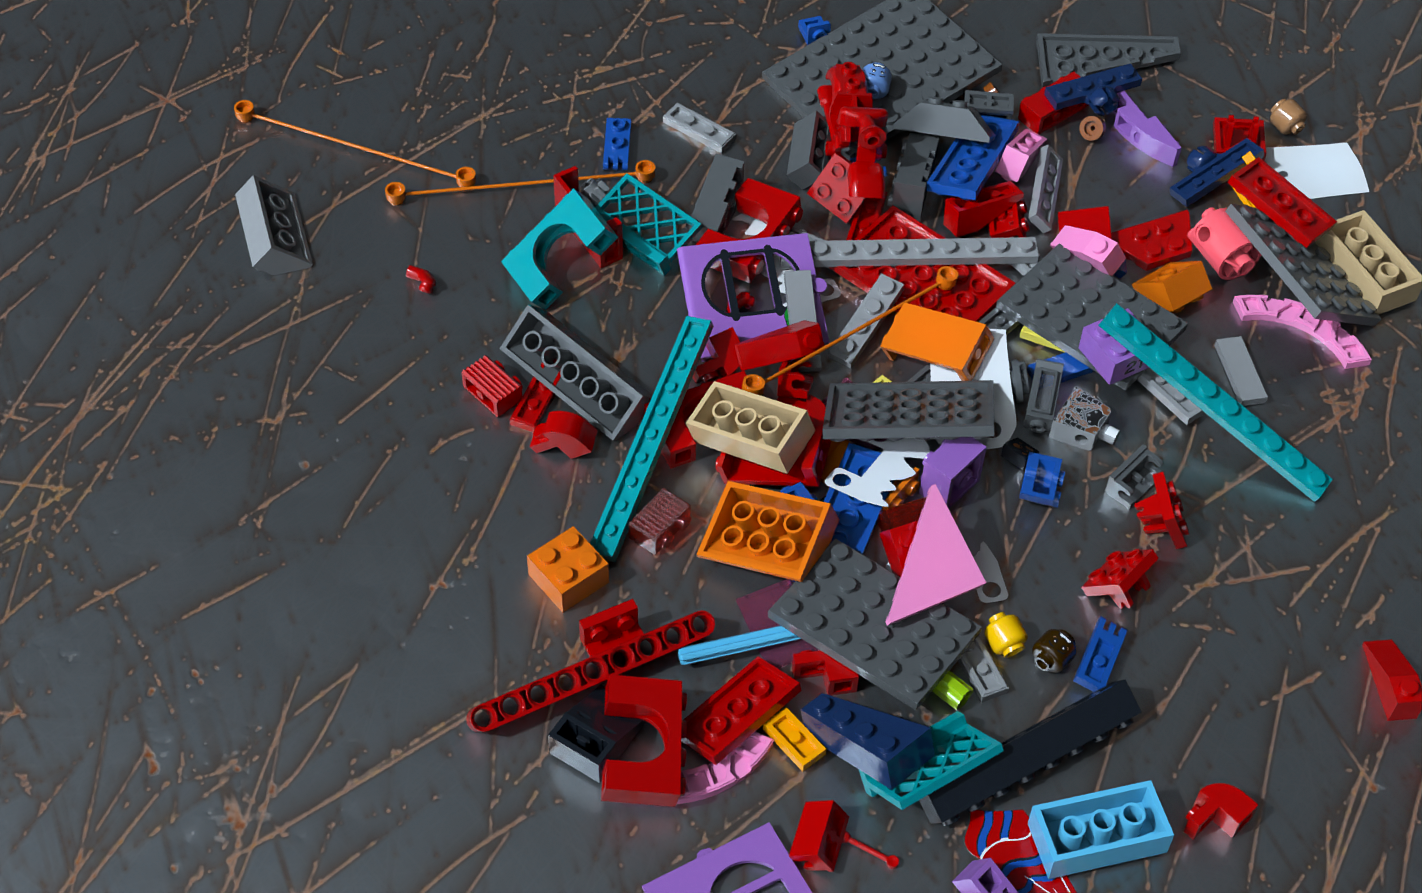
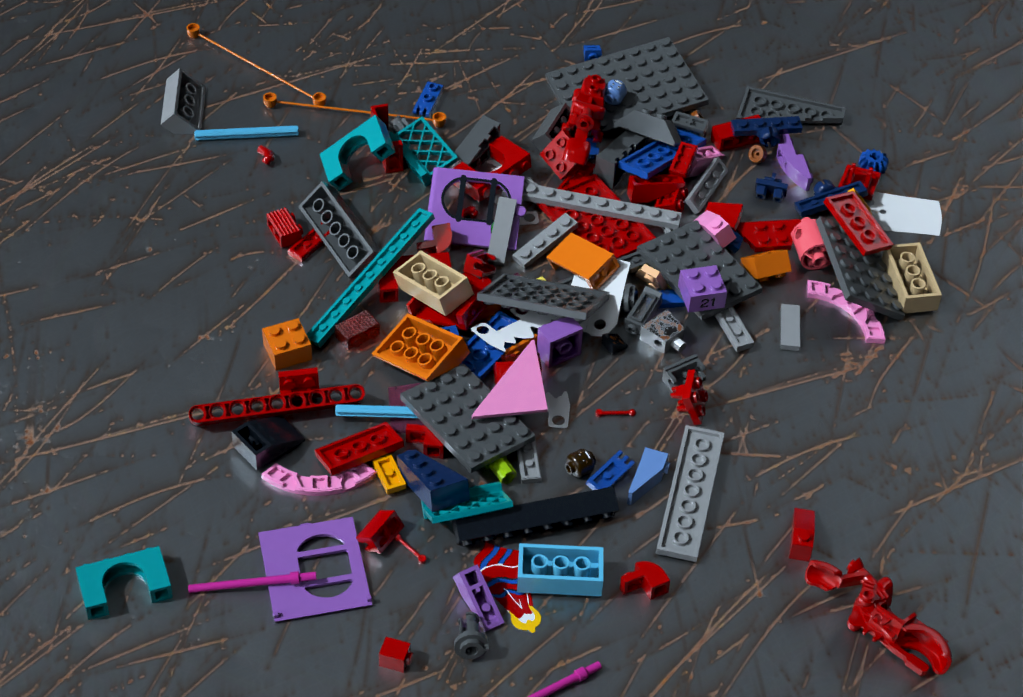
camera: 15 degrees right, 5 degrees down
red brick [530,411,598,459] -> none
red arch [601,674,687,807] -> none
light grey tile [663,103,736,154] -> none
red slope [734,320,825,371] -> none
orange piece [742,266,958,396] -> none
yellow head [984,612,1028,658] -> none
blue cylinder [1019,452,1065,508] -> none
red plate [1081,549,1159,609] -> none
teal plate [1098,303,1333,502] -> none
medium nougat head [1270,99,1307,135] -> none
none -> medium azure axle [194,125,299,141]
none -> red hinge [595,409,636,417]
none -> medium blue slope [627,447,670,505]
none -> light nougat wing [635,264,668,290]
none -> light grey plate [656,425,724,562]
none -> red plate [669,141,698,178]
none -> dark blue hips [755,173,788,203]
none -> blue gear [858,149,889,174]

